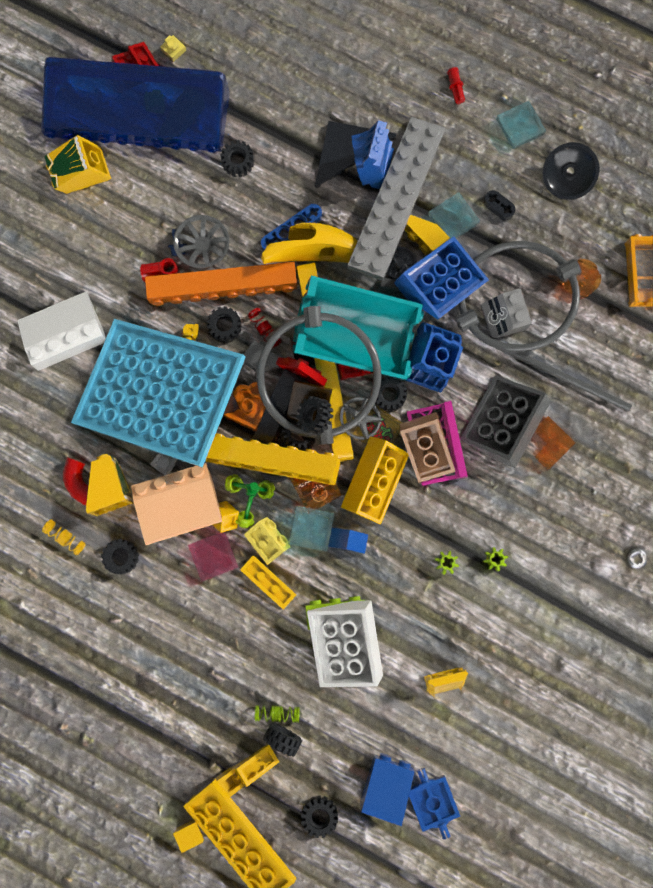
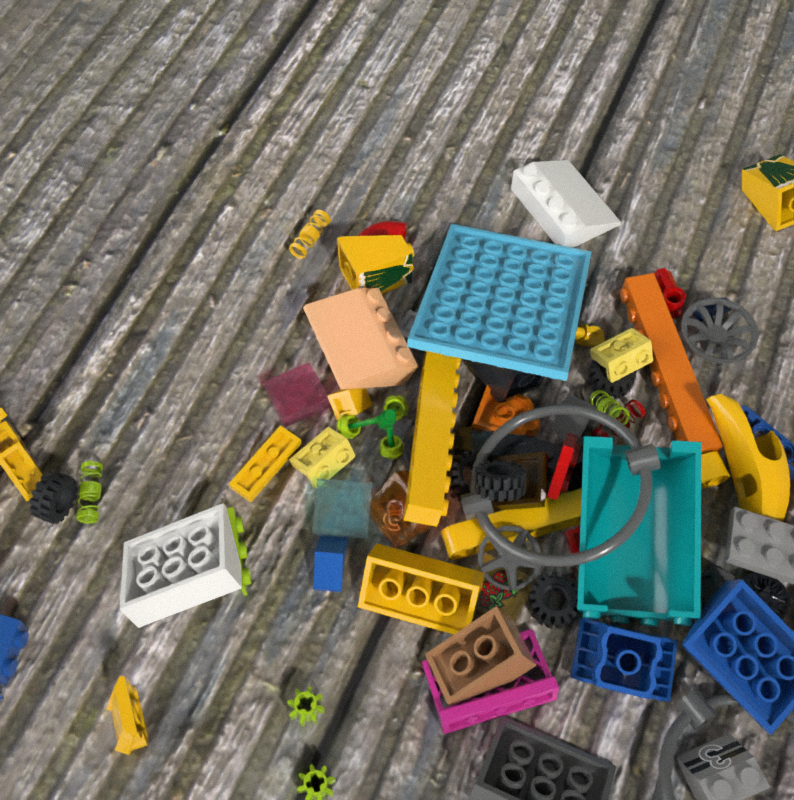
camera: 85 degrees right, 20 degrees down
black tyre [101,539,139,574] -> none
none -> lime piece [589,390,630,425]
none -> light yellow bracket [590,328,653,383]

